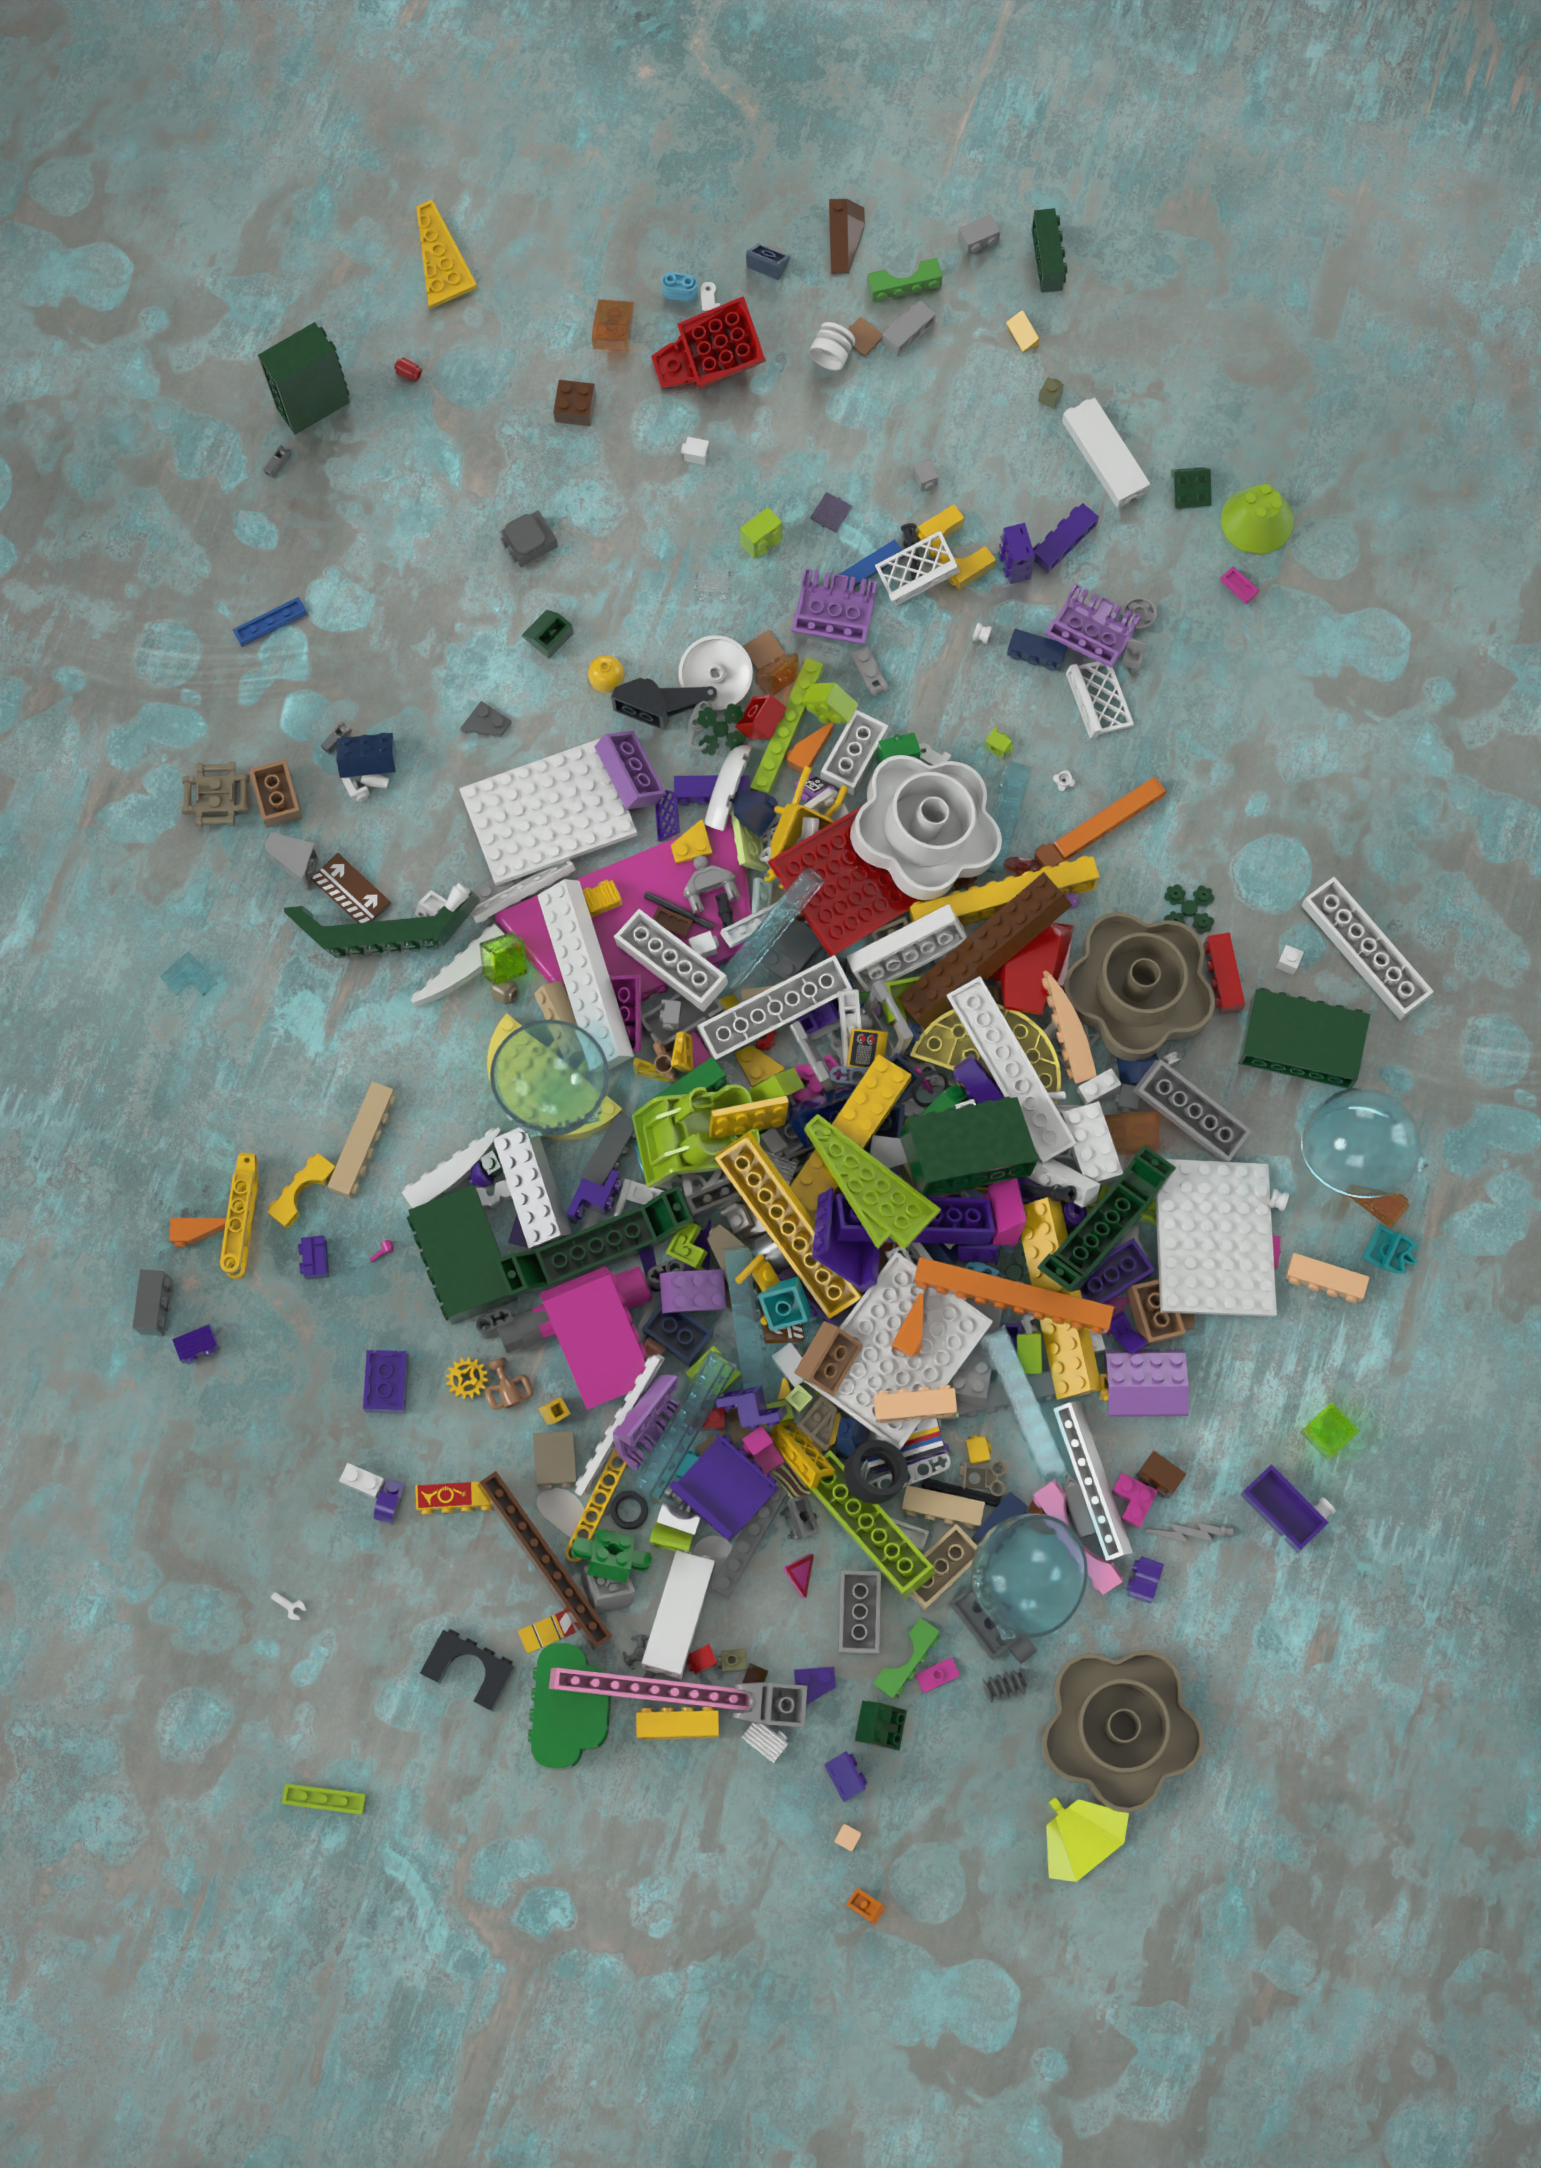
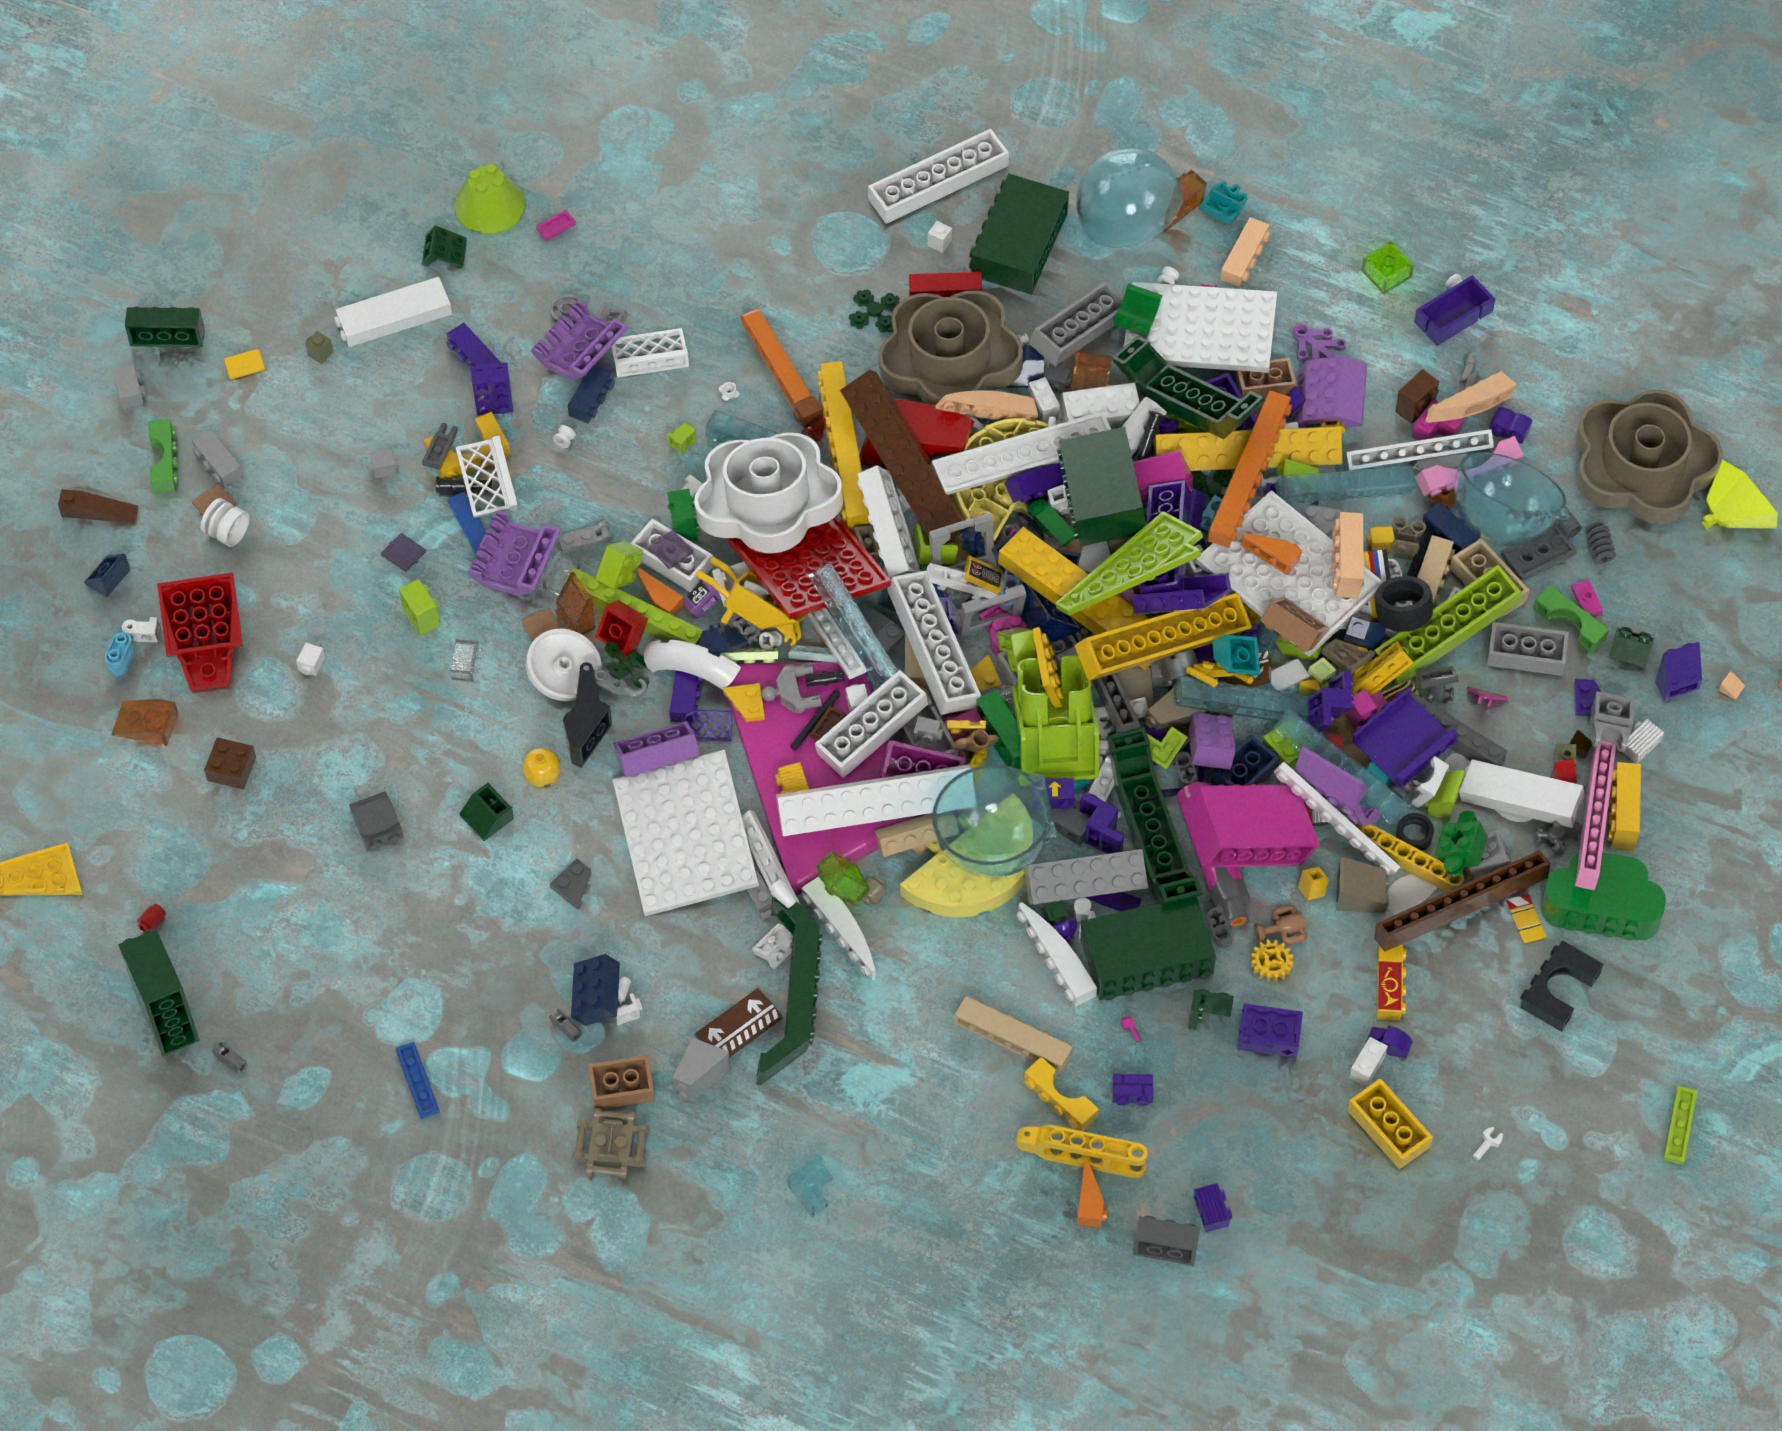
camera: 85 degrees left, 15 degrees down
none -> dark grey hinge [422,423,458,470]
none -> clear purple piece [648,529,693,569]
none -> dark purple brick [1034,778,1075,810]
none -> green panel [1113,283,1163,337]
none -> dark green bracket [1188,989,1234,1030]
none -> medium lavender plant [1292,324,1346,362]
none -> yellow brick [1347,1078,1433,1170]
none -> light nougat slope [1425,371,1517,423]

